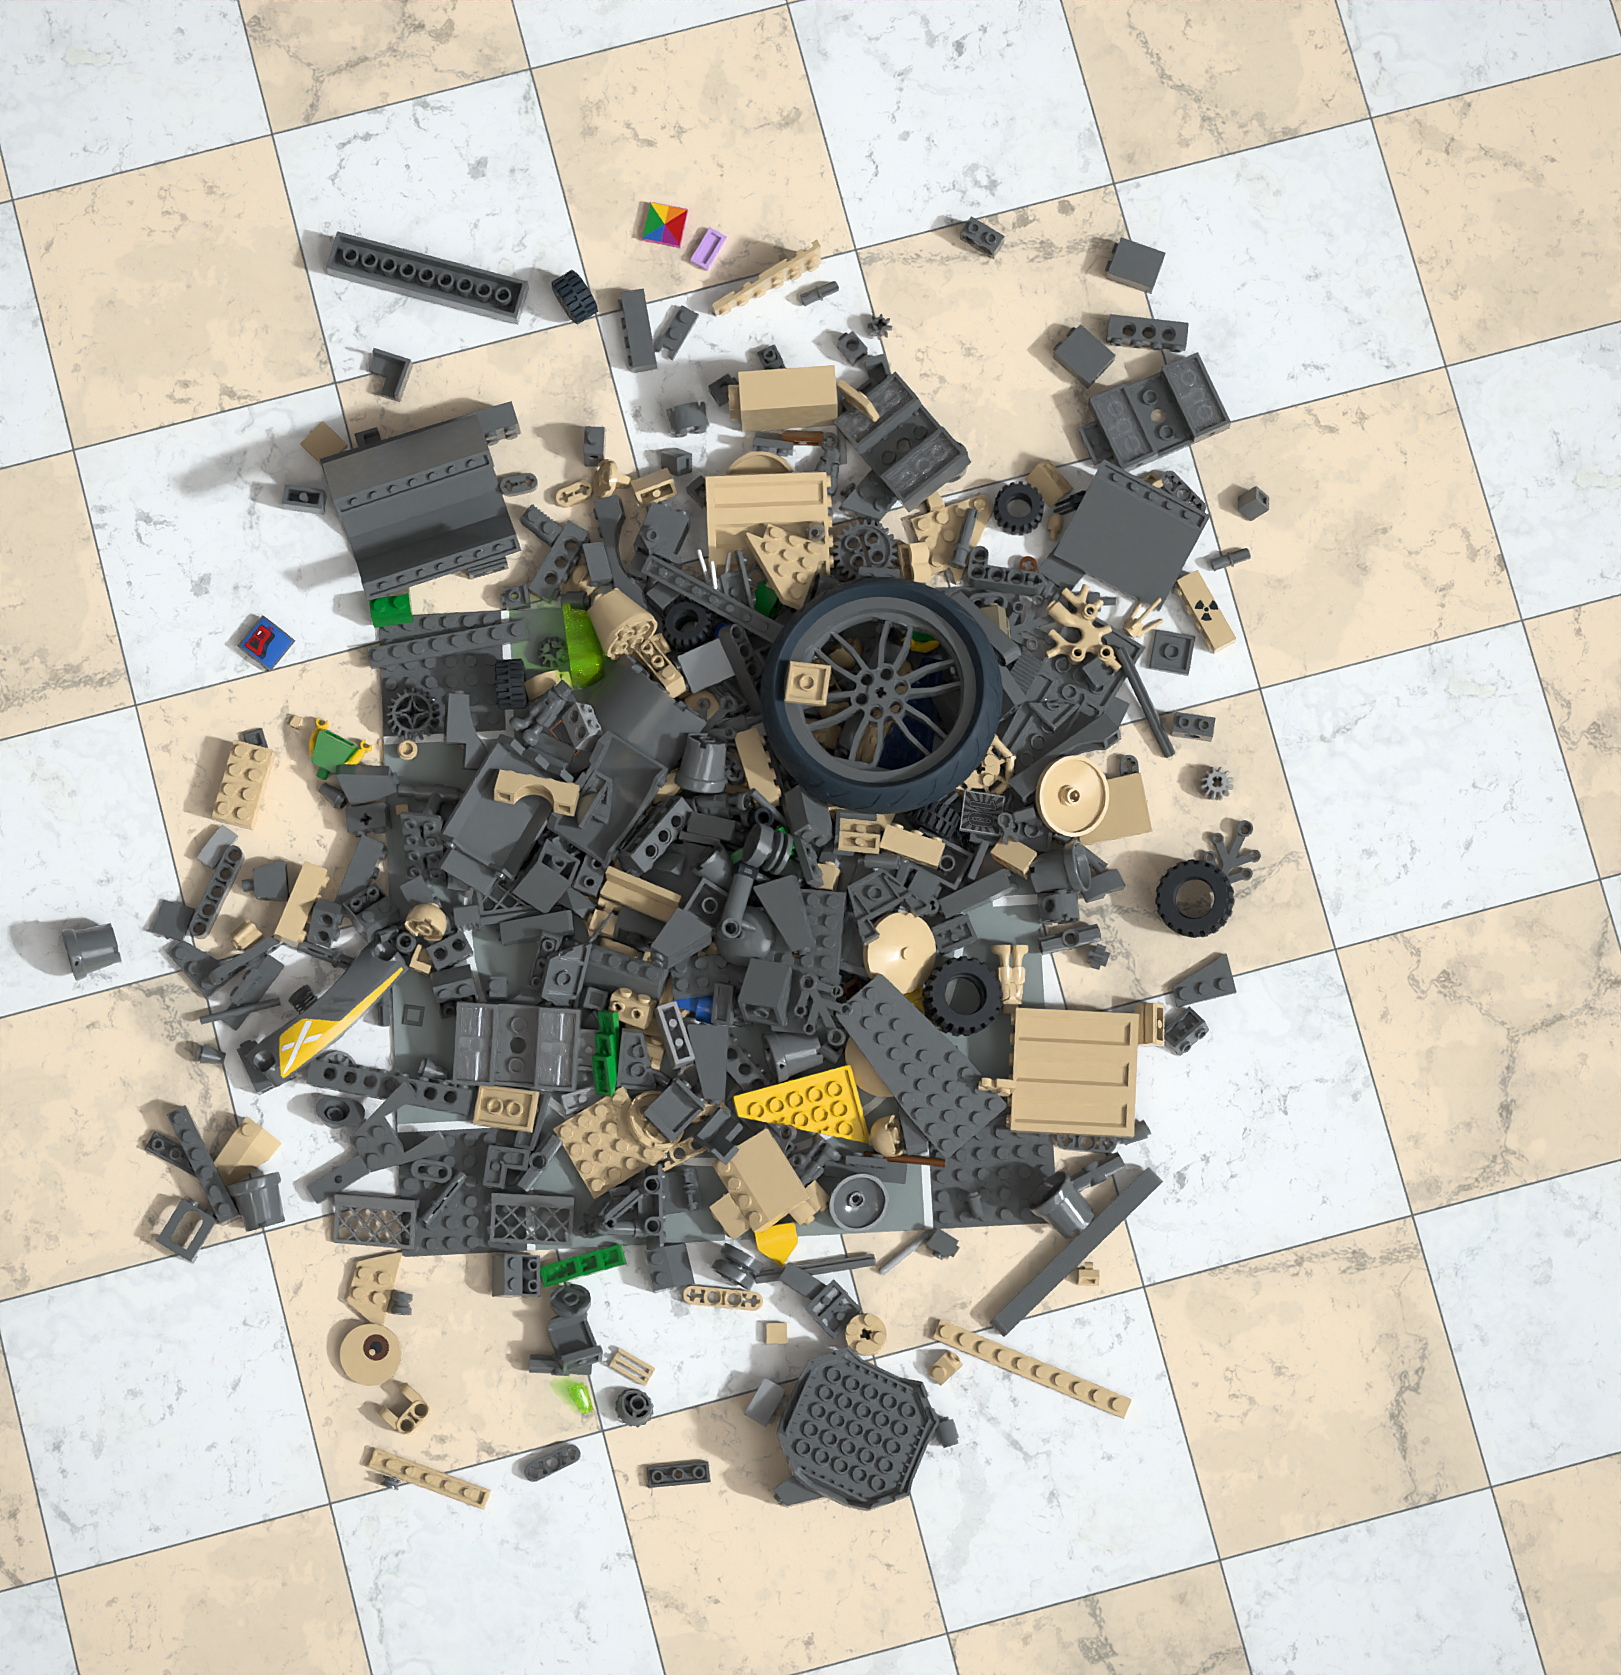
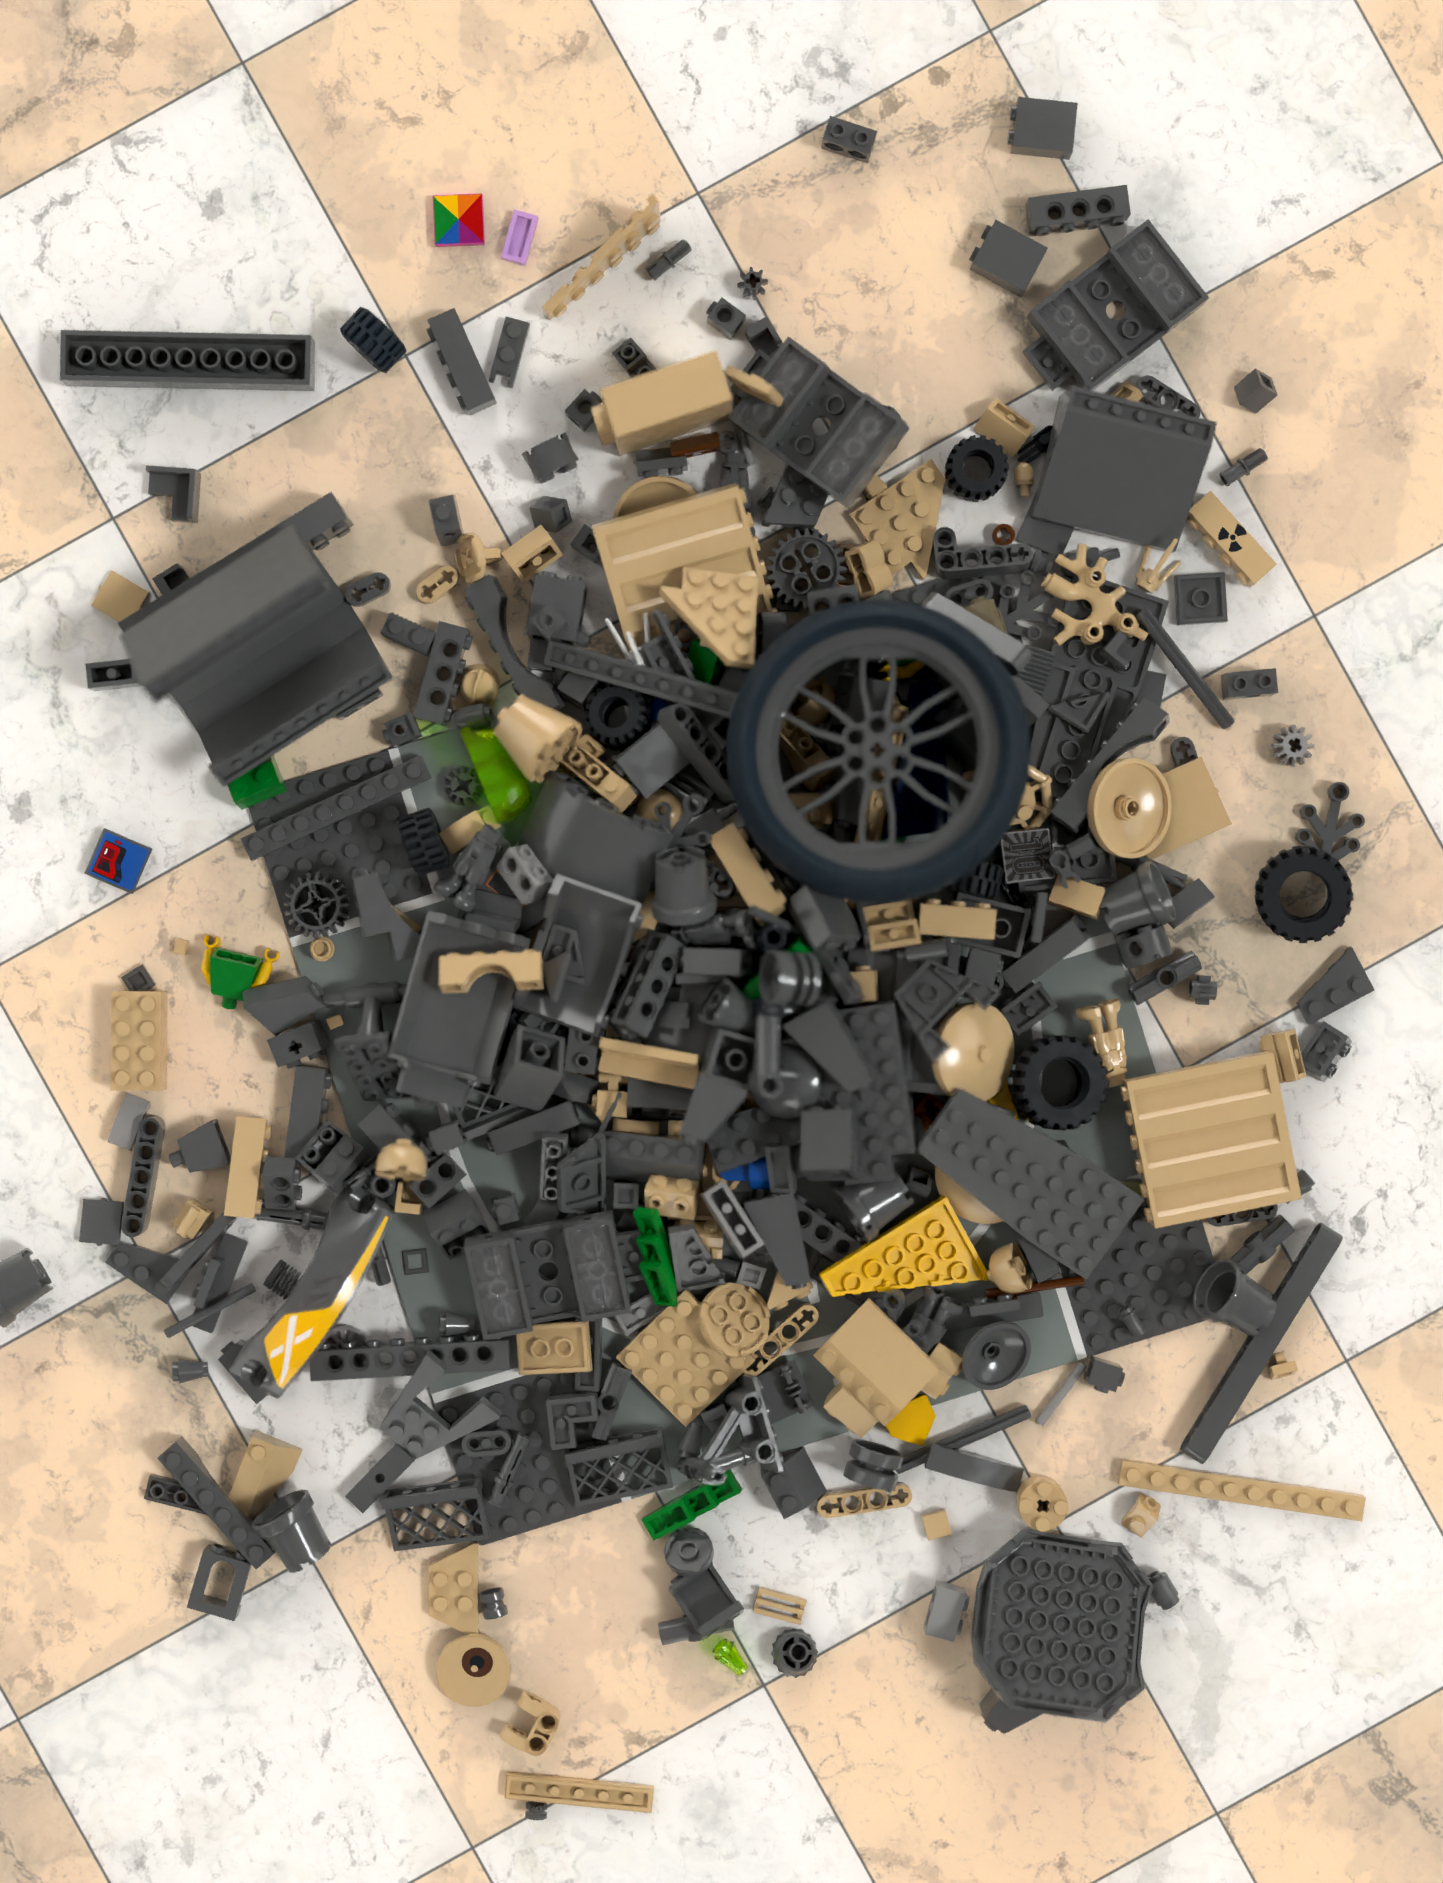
camera: 20 degrees left, 10 degrees up
dark grey piece [316,1096,365,1129] -> none
dark grey cone [319,782,348,810] -> none
dark grey slope [492,1254,540,1298] -> none
dark grey beam [524,1444,581,1482] -> none
dark grey hinge [581,541,612,587] -> none
dark grey panel [641,1078,707,1143] -> none
dark grey tile [647,1461,711,1488] -> none
dark grey panel [693,1107,743,1165] -> none
tan tile [785,661,831,707] -> none
dark grey plant [794,972,853,1046] -> none
dark grey slope [804,1279,862,1339] -> none
dark grey cone [805,522,825,542] -> none
dark grey pin [948,508,979,569] -> none
tan plate [978,1078,1017,1096] -> none

